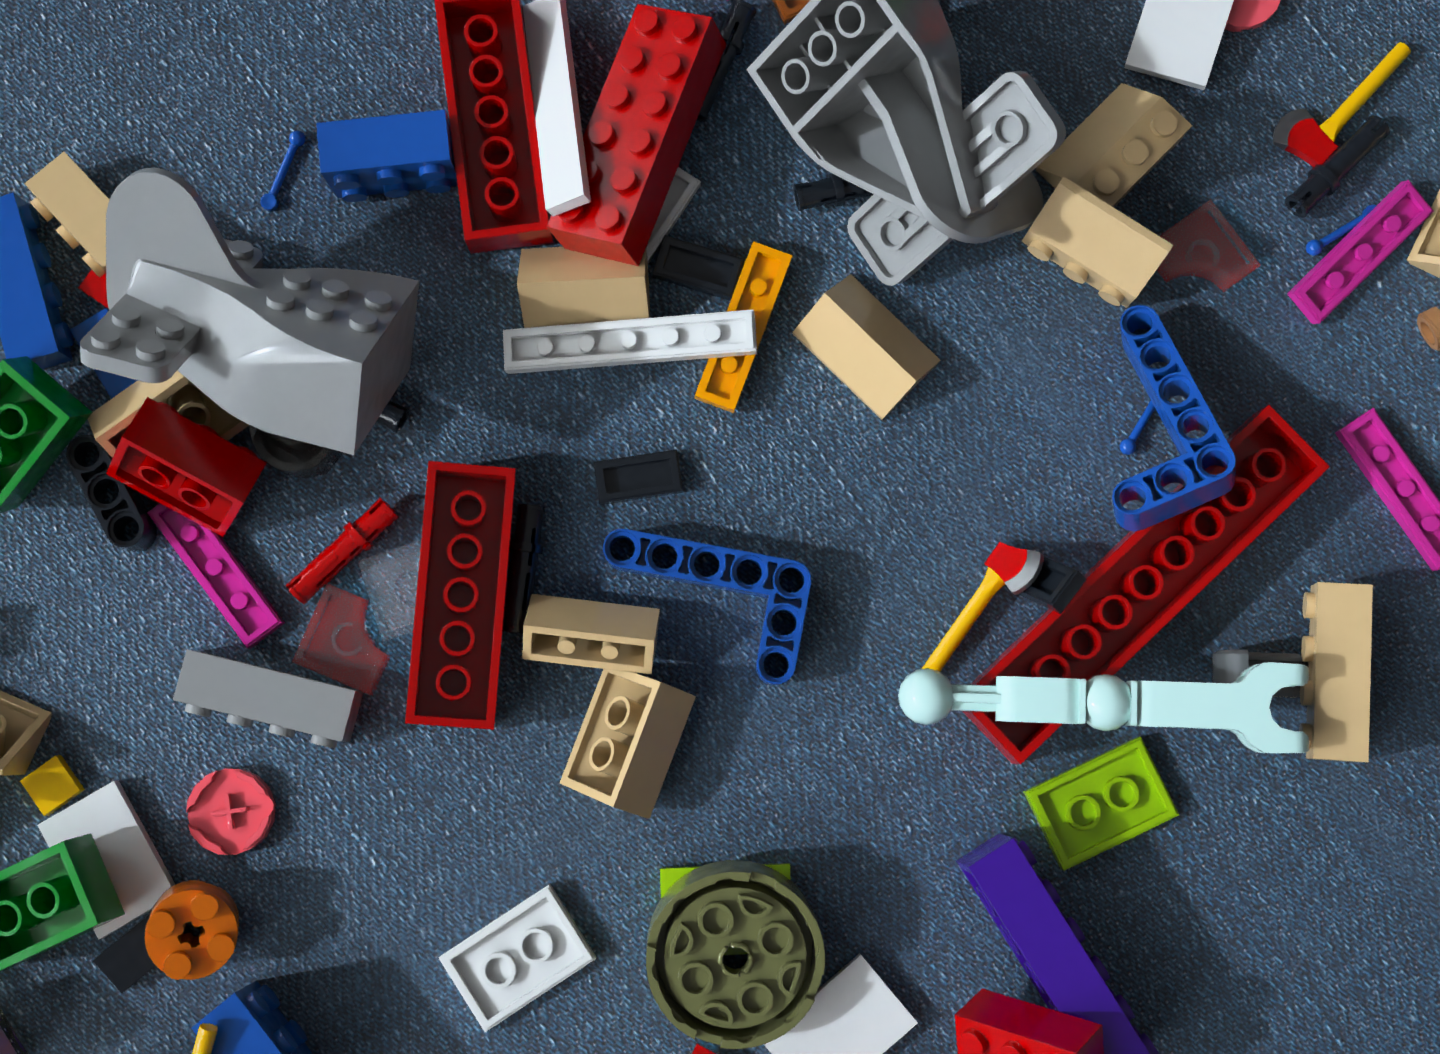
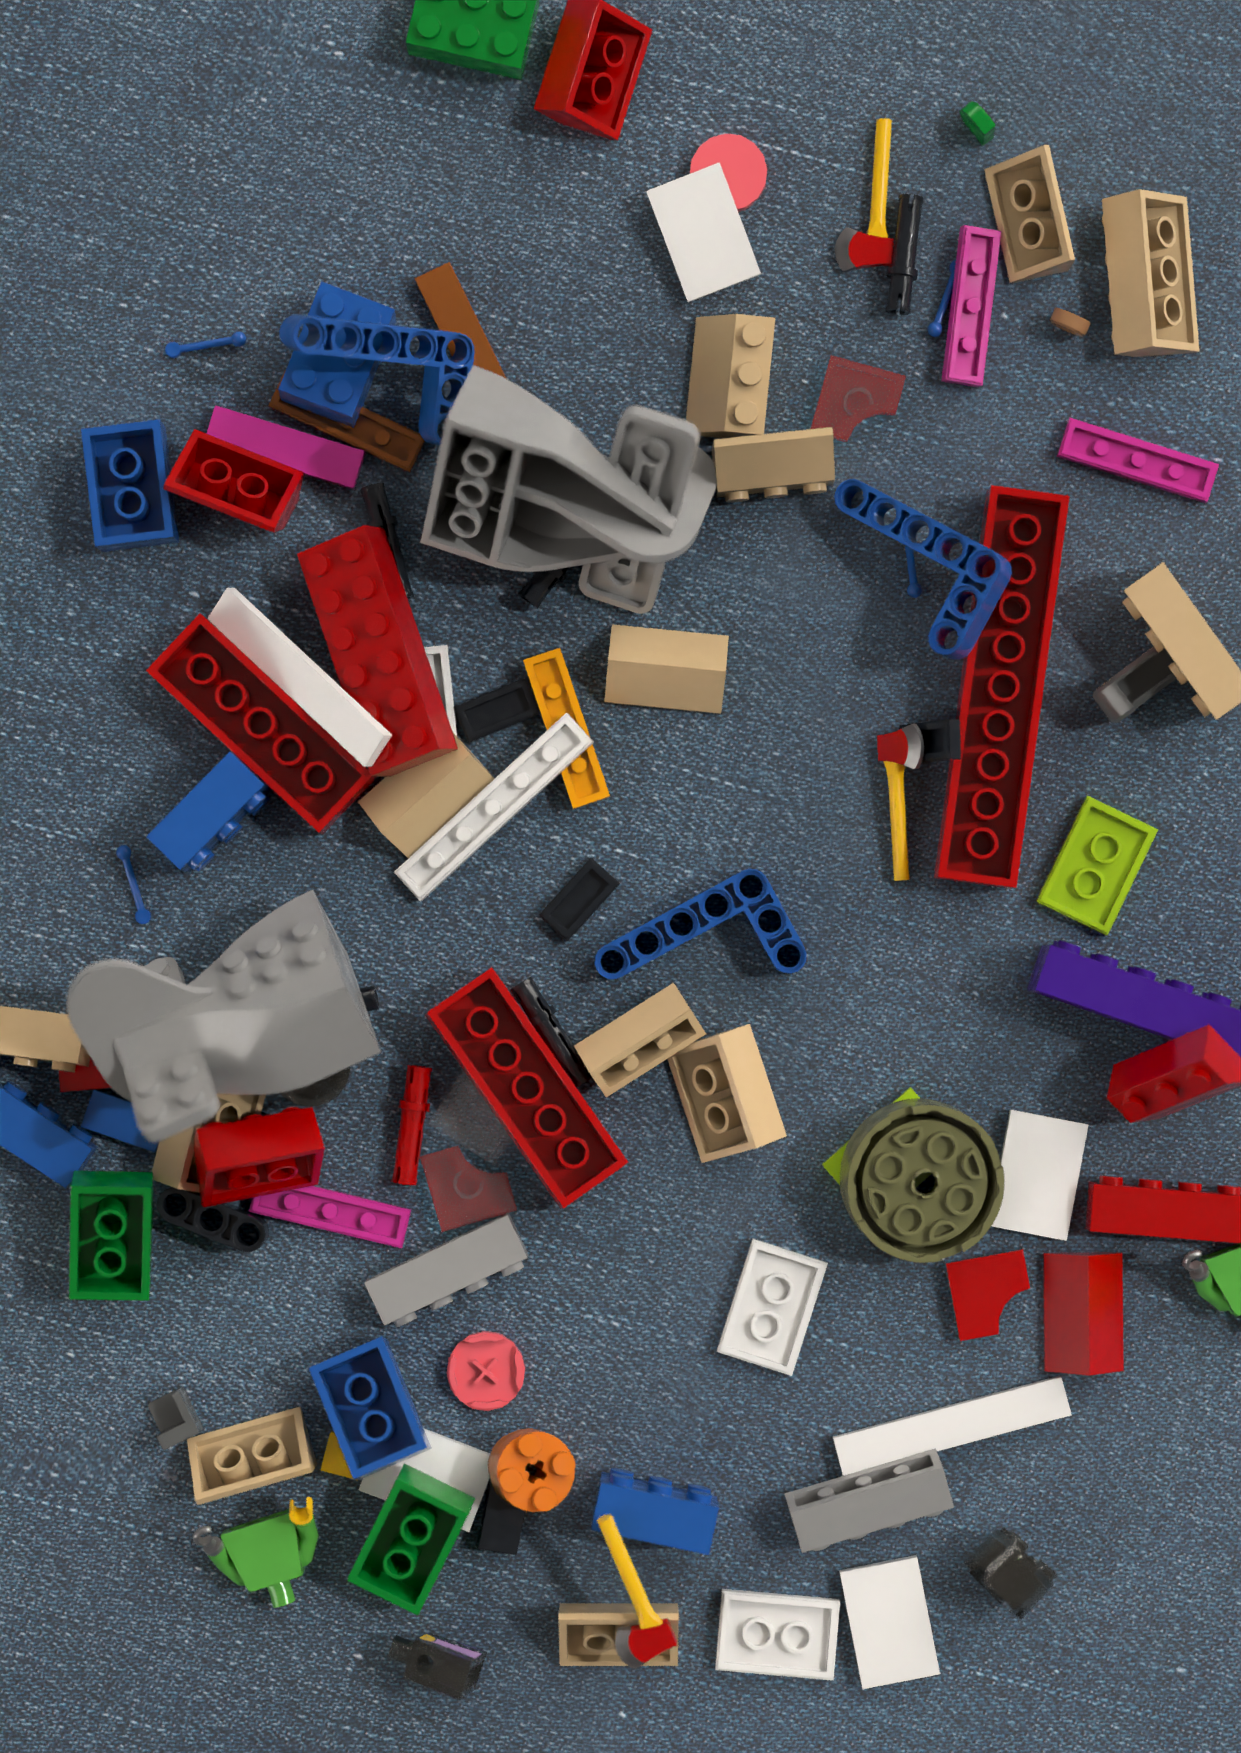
camera: 30 degrees left, 5 degrees up
light aqua piece [898,662,1309,753] -> none
none -> blue brick [309,1337,432,1480]

